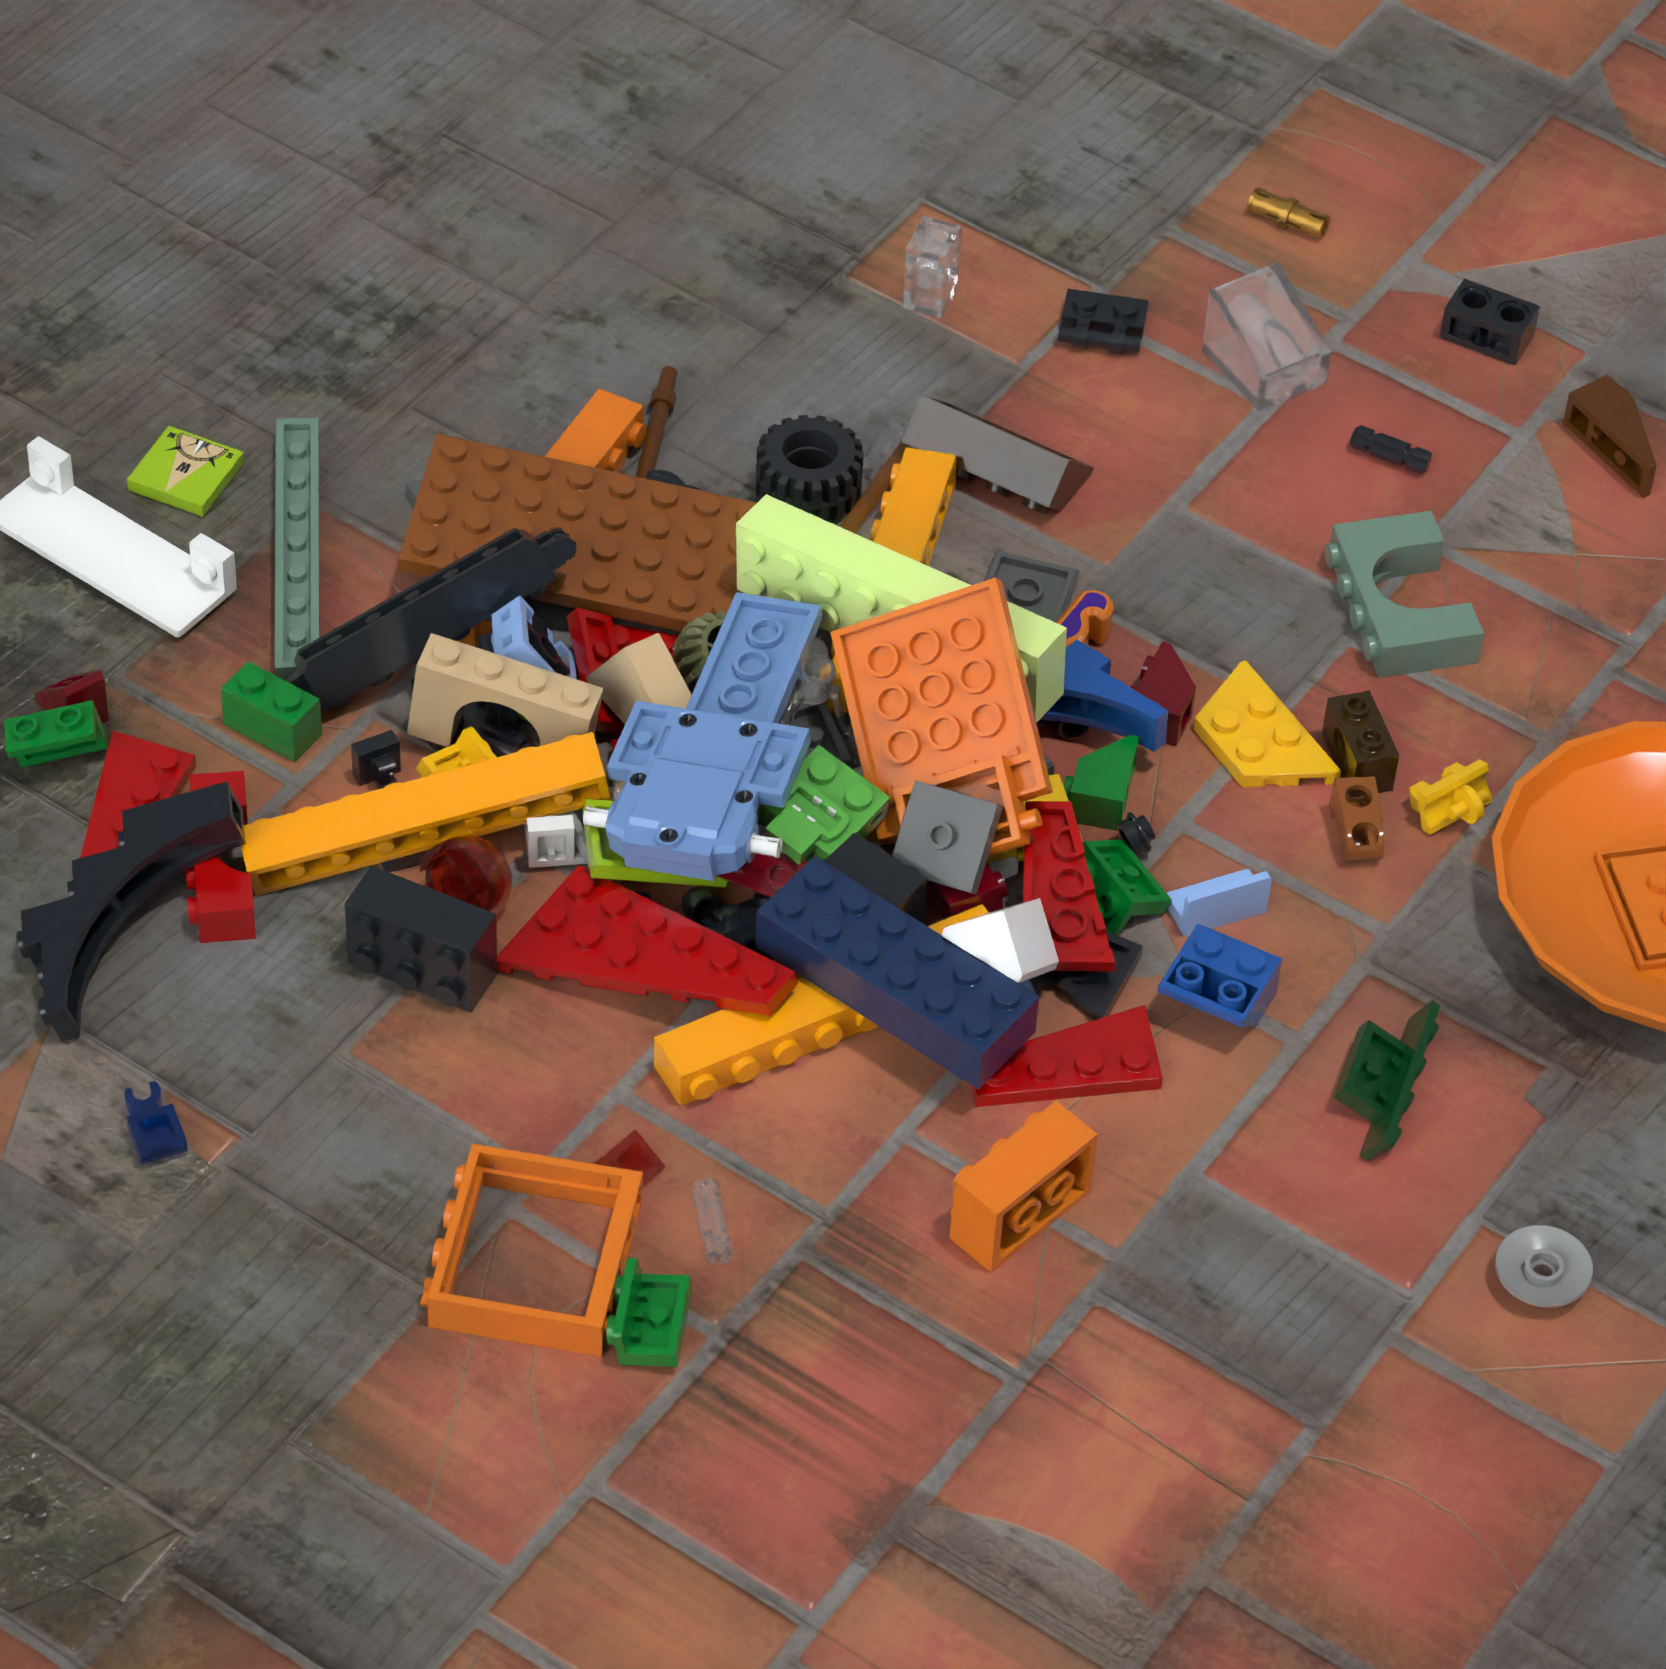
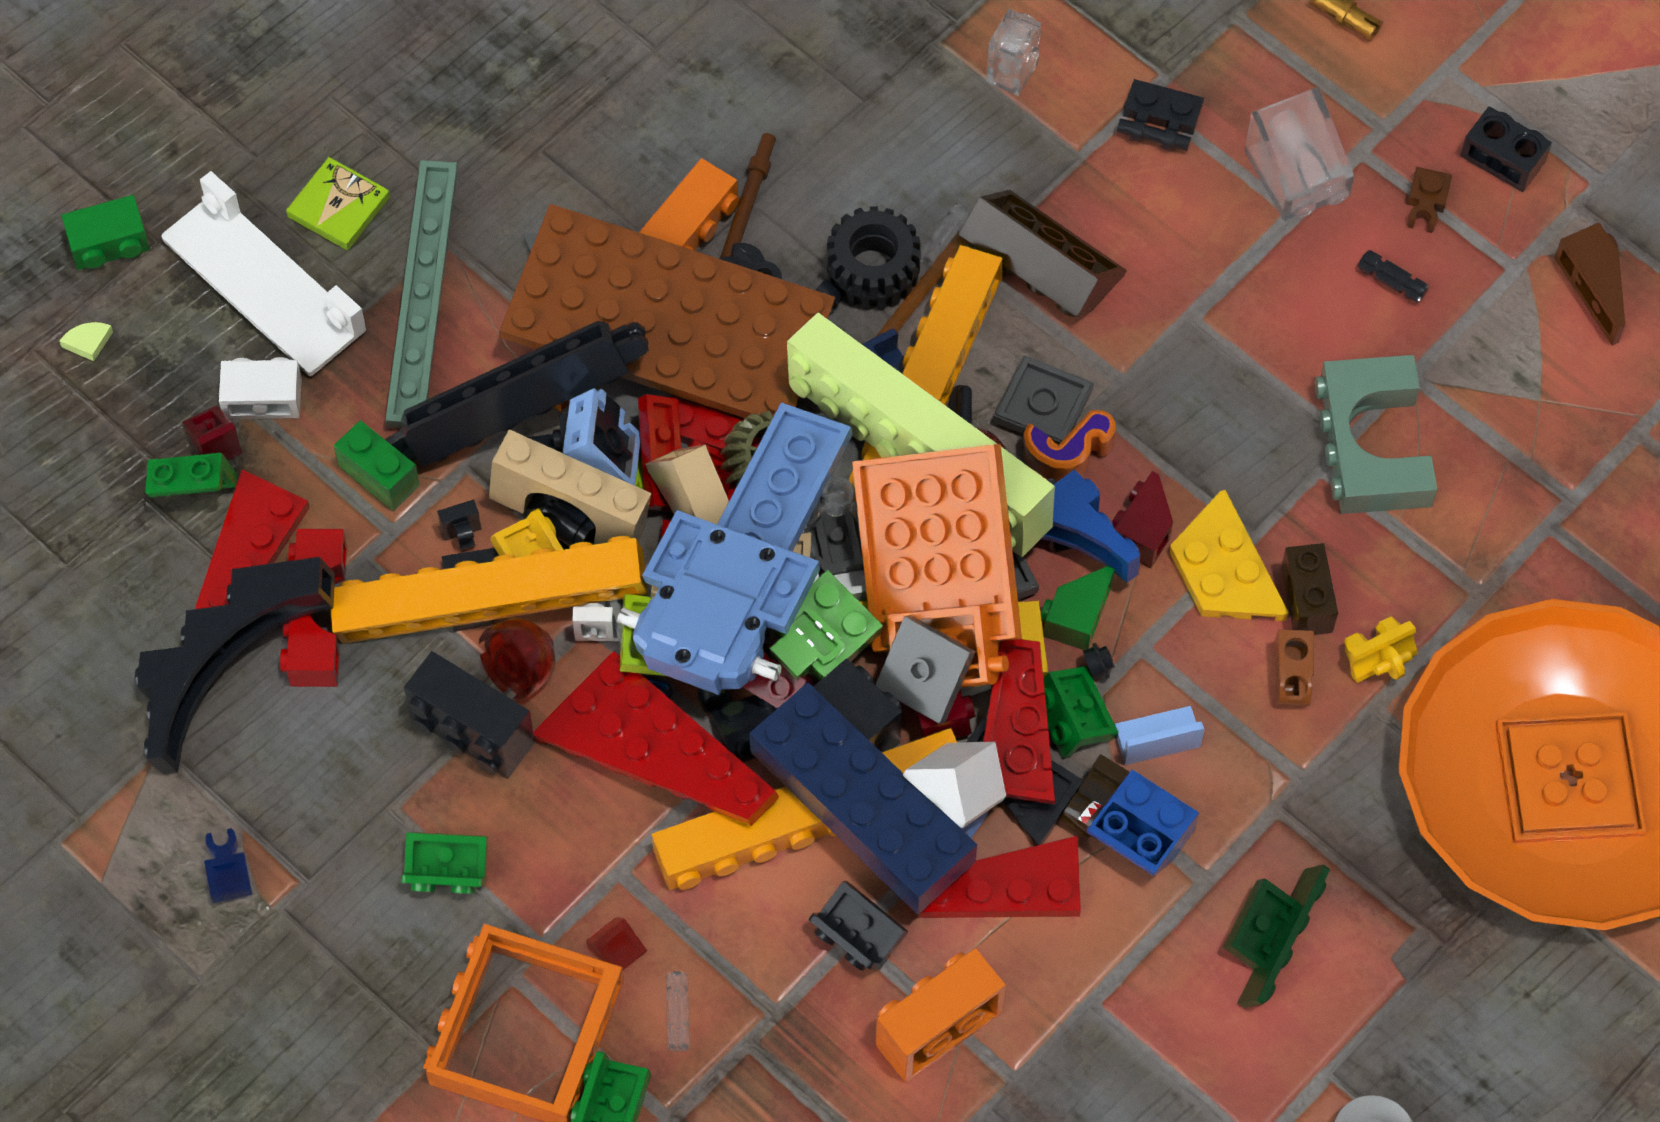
camera: 10 degrees right, 15 degrees up
none -> white brick [219,357,302,419]
none -> green bracket [401,832,488,894]
none -> black bracket [808,881,909,971]
none -> dark brown leg [1061,754,1129,838]
none -> reddish brown plate [1407,167,1452,233]

